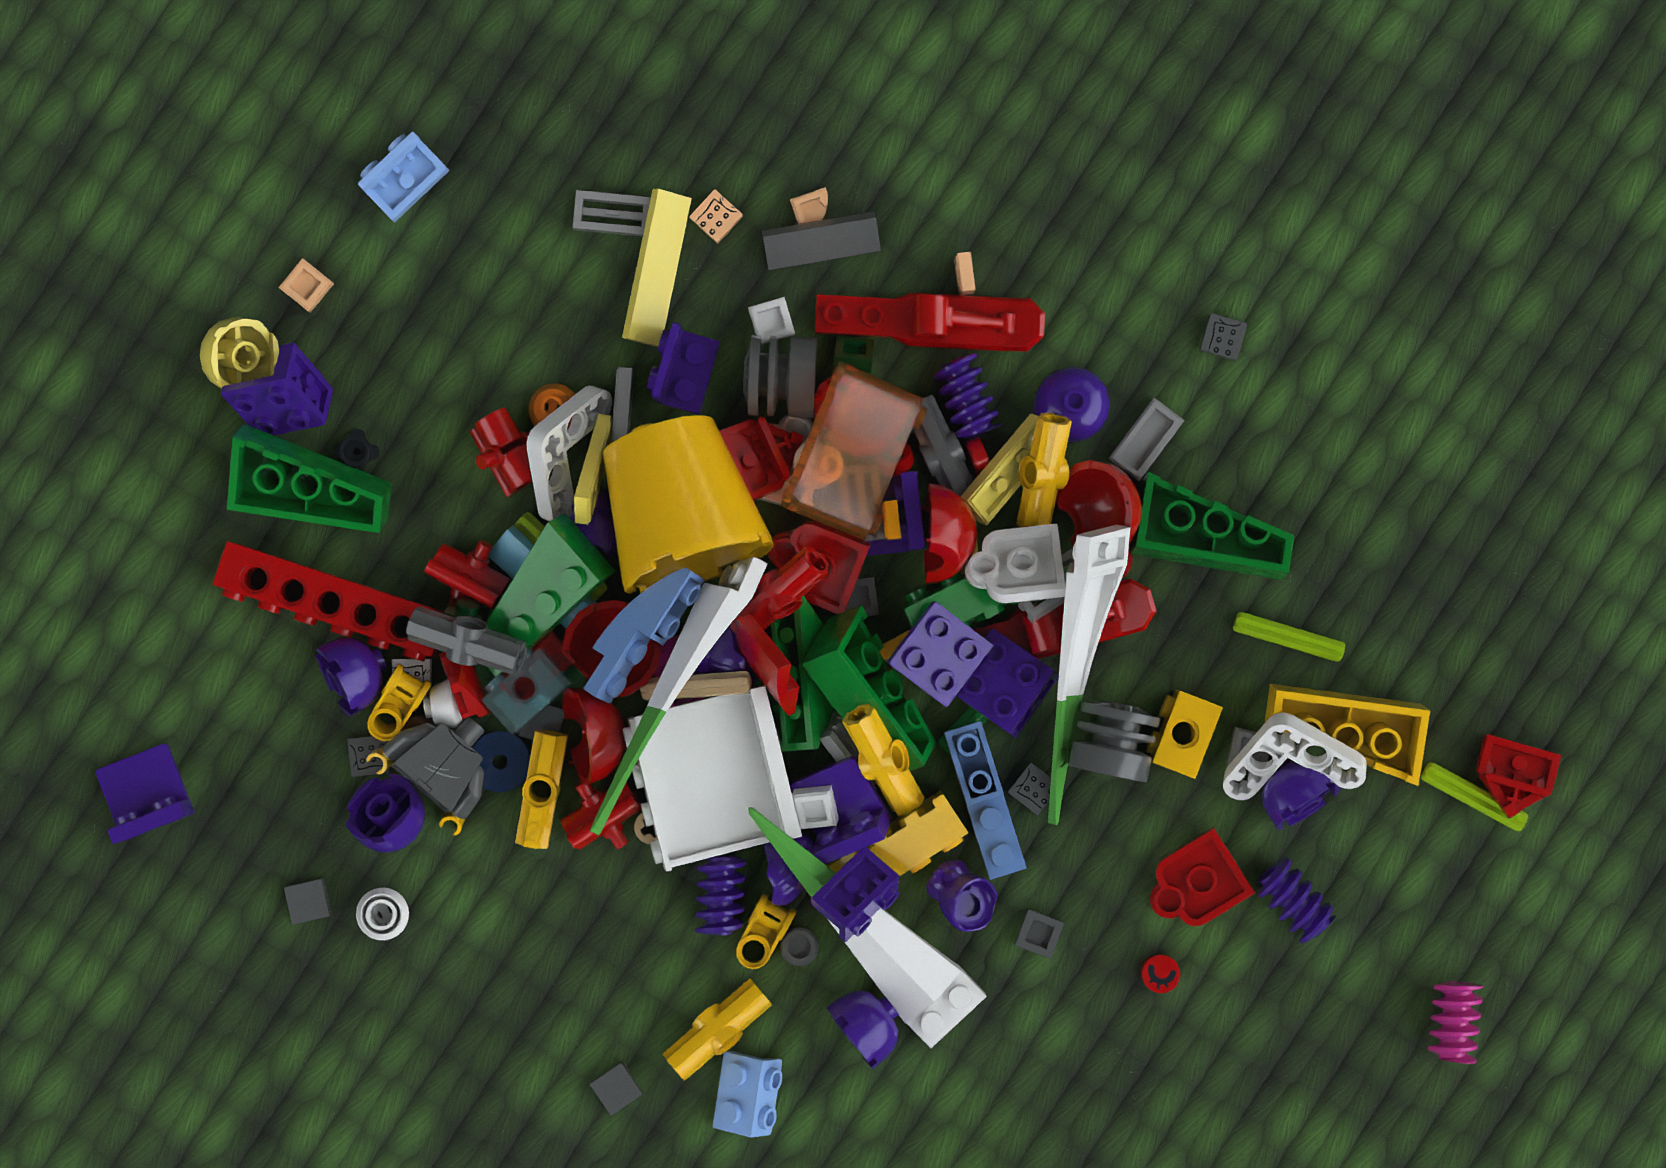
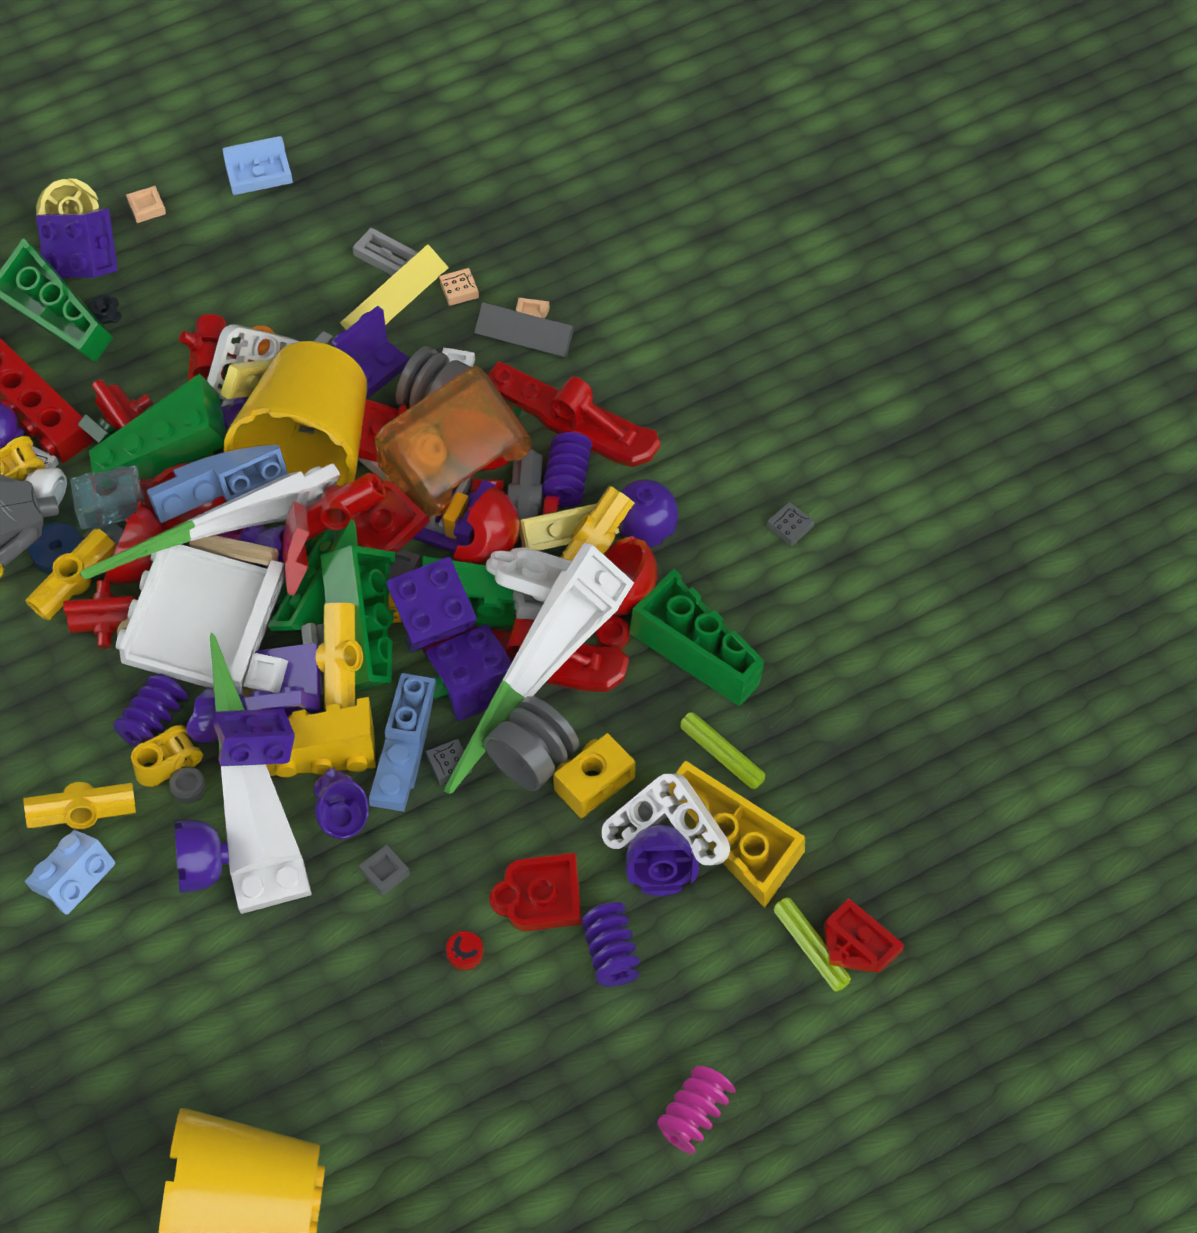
camera: 30 degrees right, 30 degrees down
dark grey piece [406,606,528,676] -> none
red slope [439,652,493,719] -> none
light nougat tile [954,252,976,295] -> none
light grey tile [1108,398,1185,482] -> none

